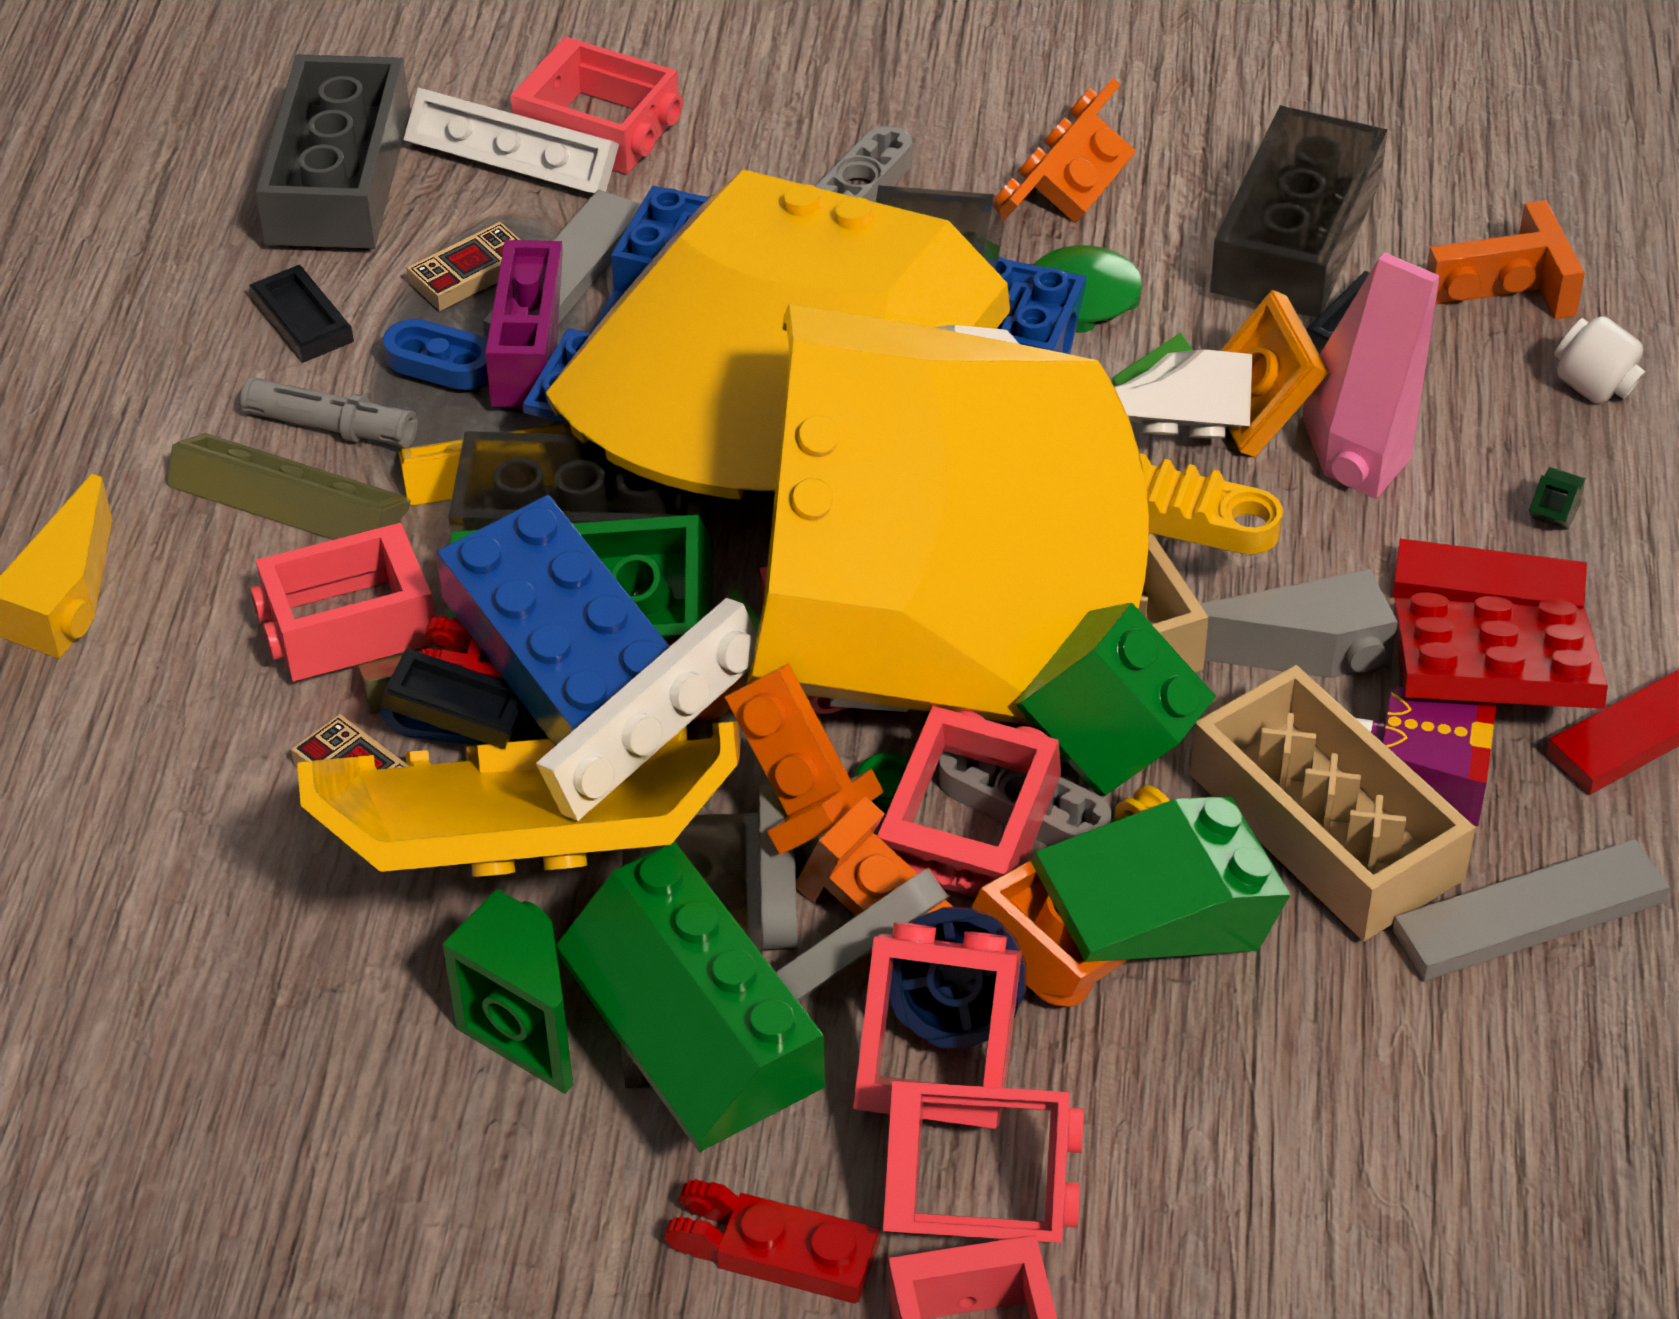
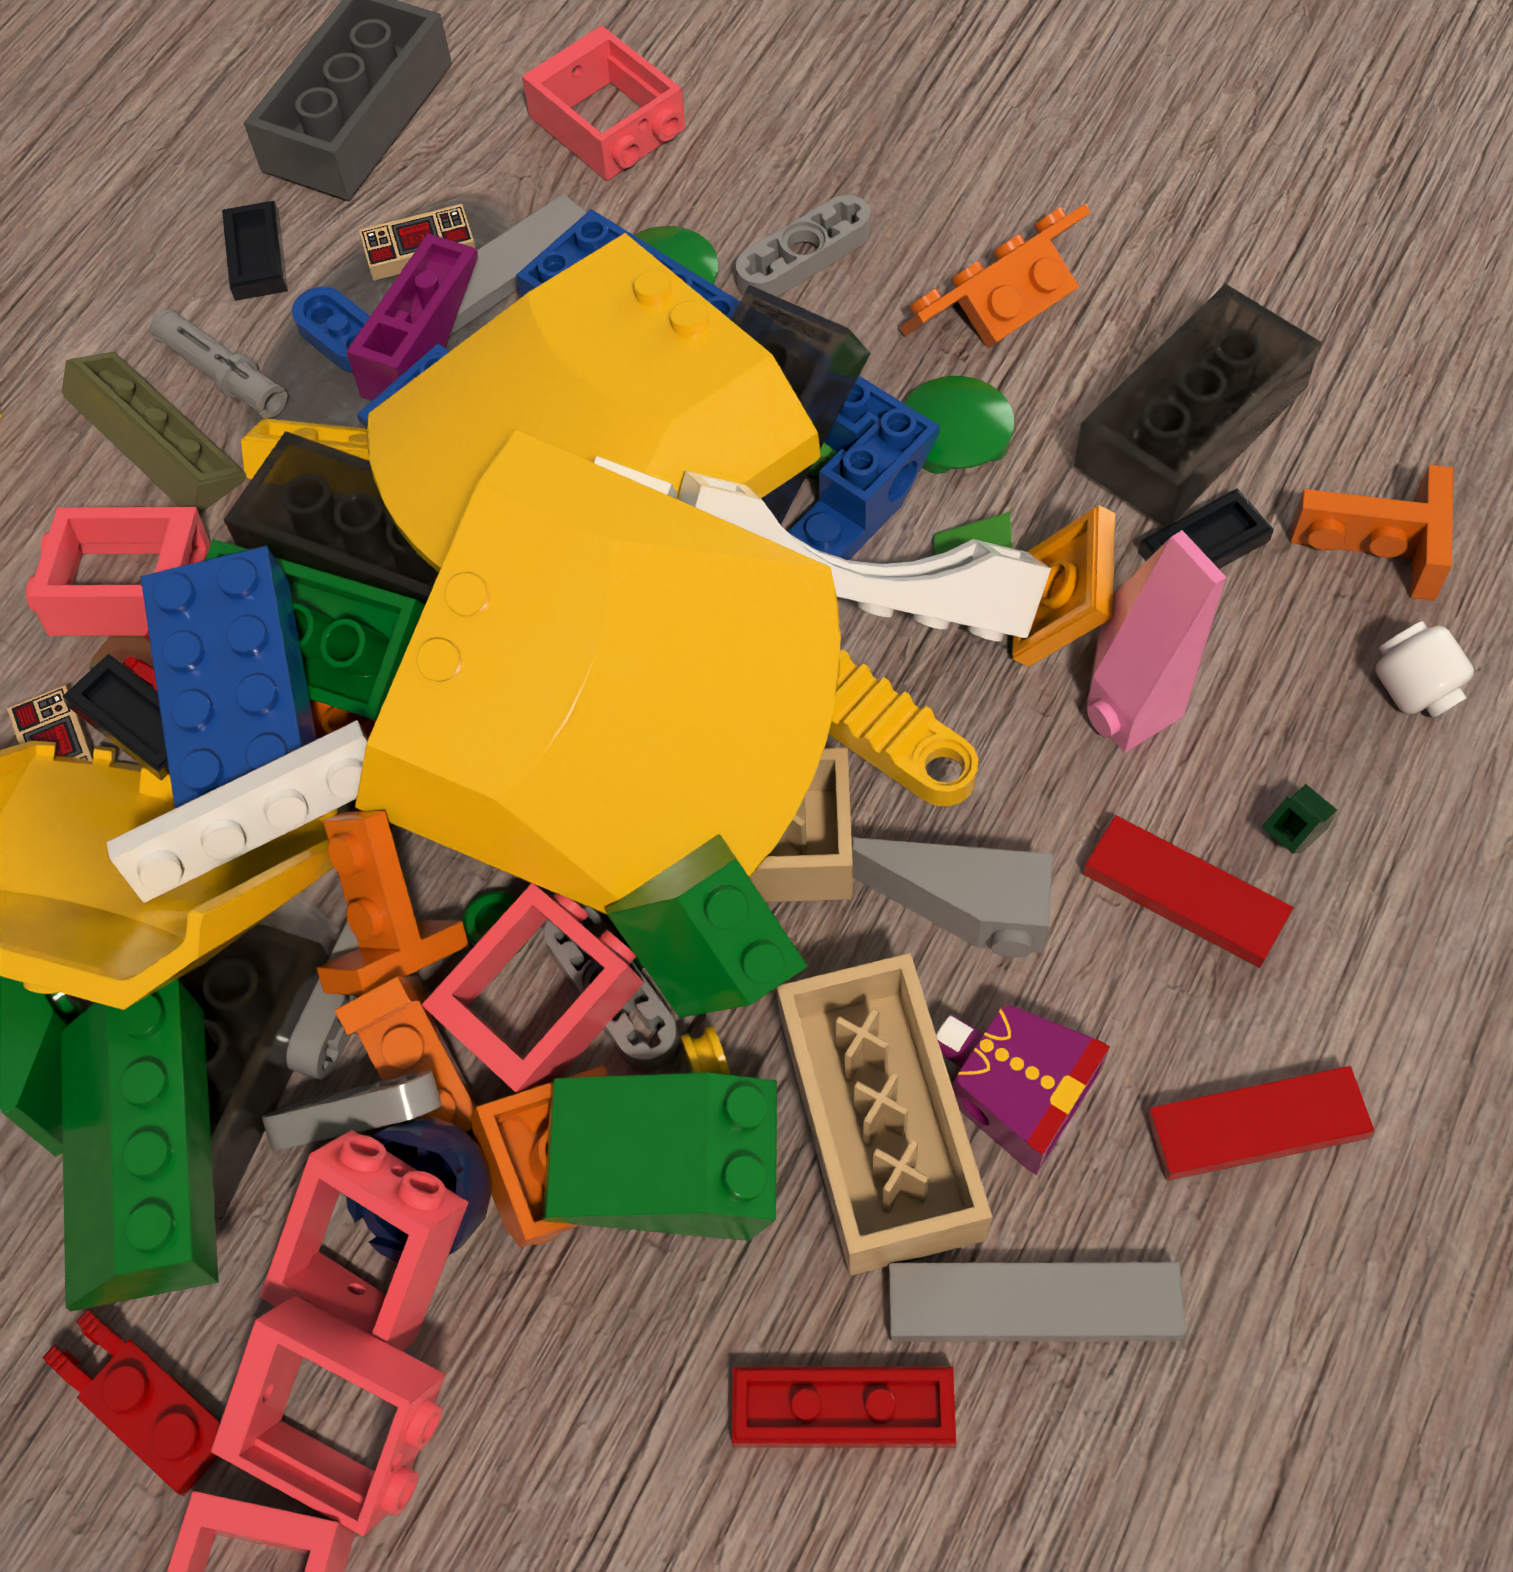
camera: 25 degrees right, 15 degrees up
white plate [403,87,619,194] -> none
red plate [1393,593,1608,709] -> none
none -> red tile [732,1367,956,1448]

